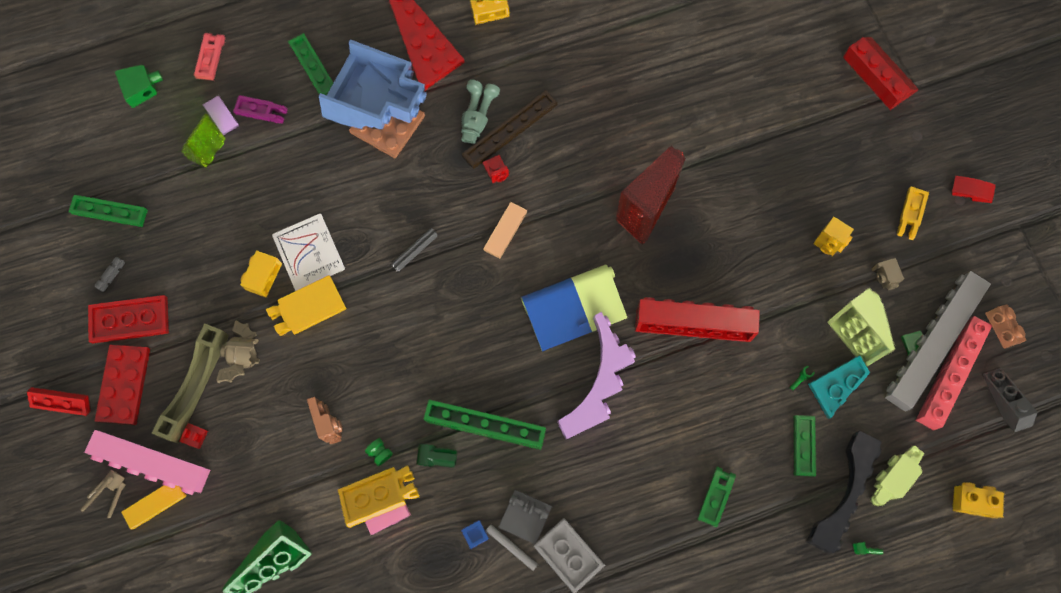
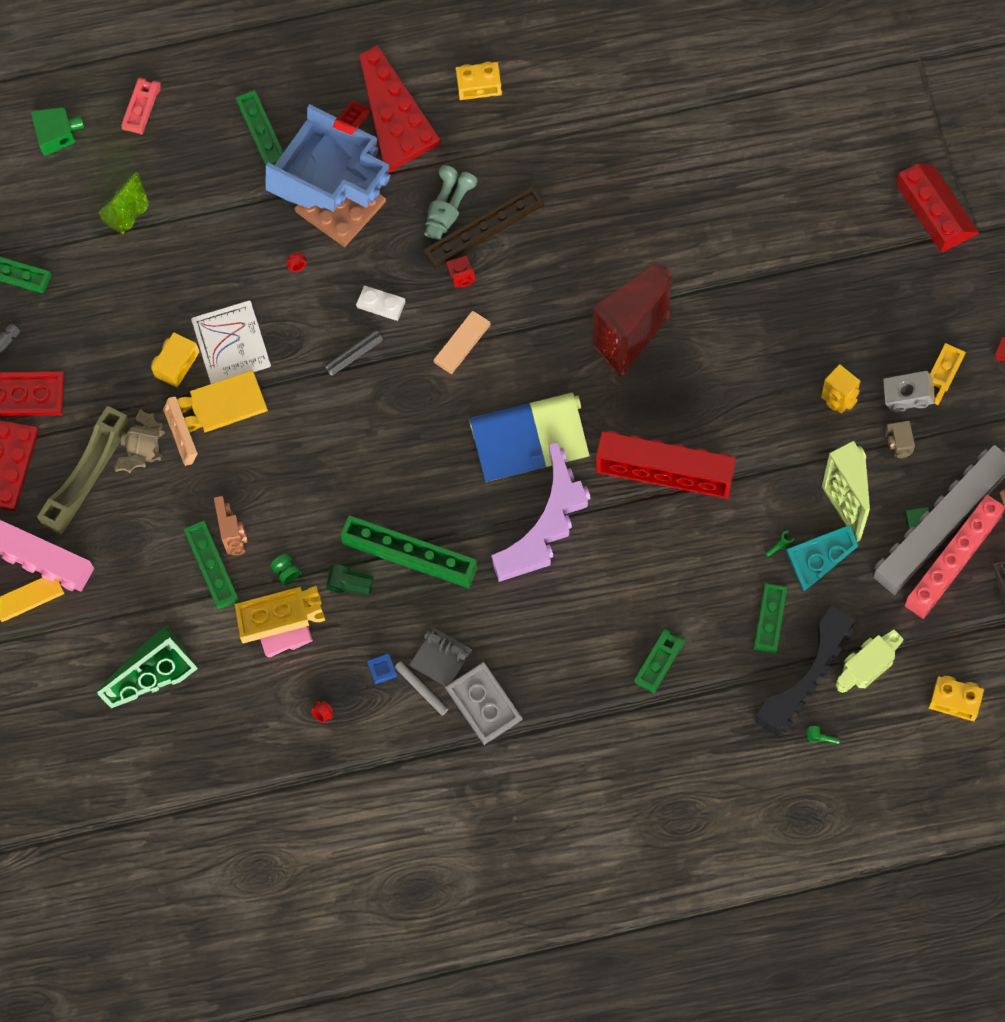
camera: 10 degrees right, 5 degrees down
red tile [179,423,208,449] -> none
lavender slope [203,95,239,135] -> none
magenta hinge [233,95,288,124] -> none
none -> light nougat tile [163,397,197,466]
none -> green plate [183,521,239,610]
none -> red plate [286,252,307,272]
none -> red plate [311,701,333,723]
none -> red tile [333,101,371,136]
none -> white plate [357,286,405,321]
none -> light grey brick [884,371,935,412]

